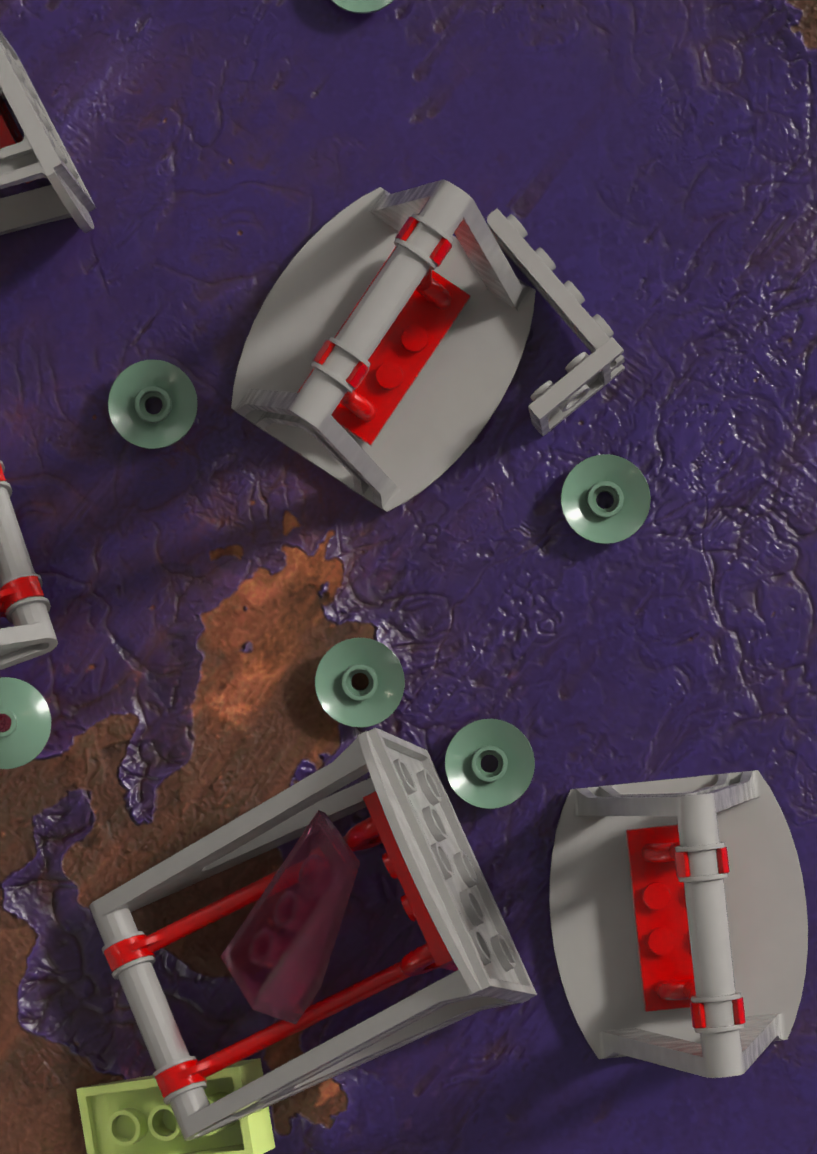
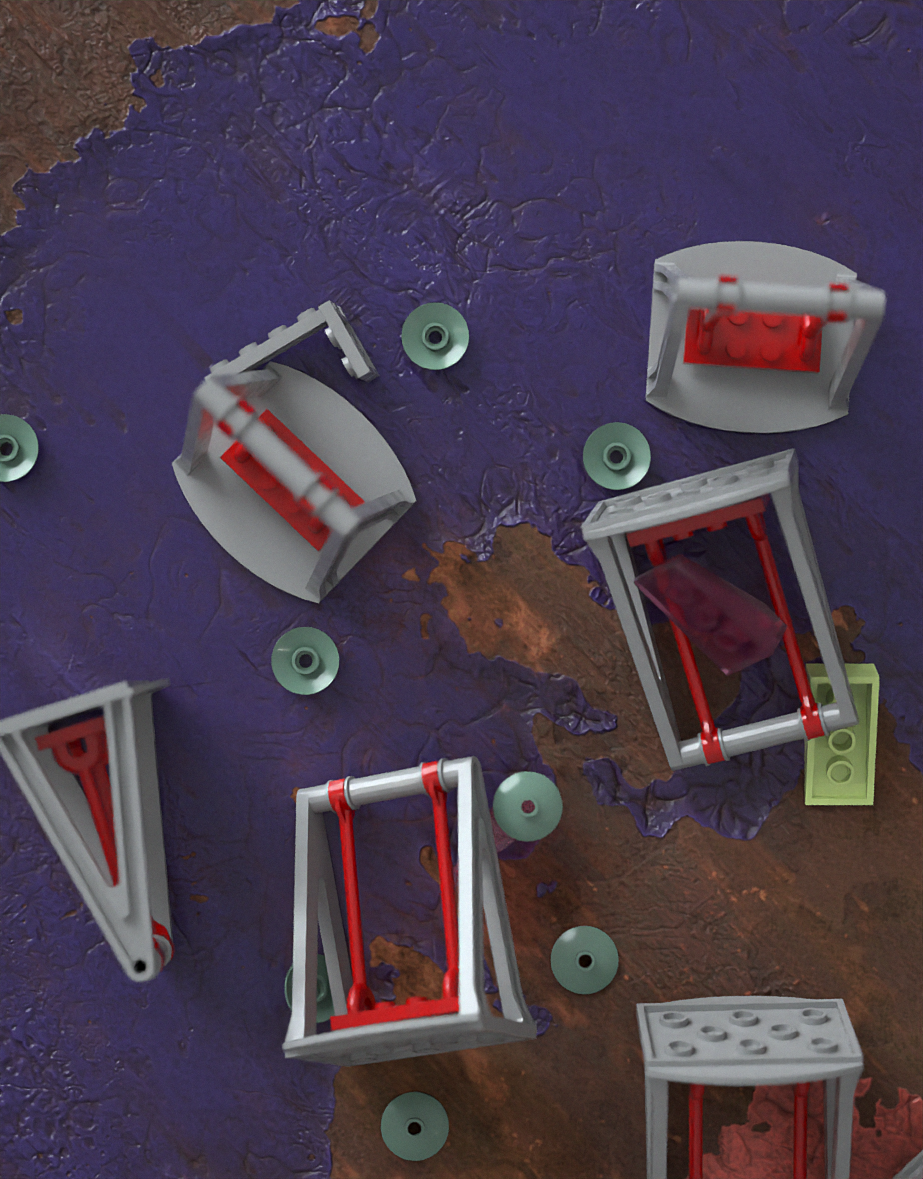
camera: 80 degrees left, 0 degrees up
sand green dish [315,637,405,727] -> none

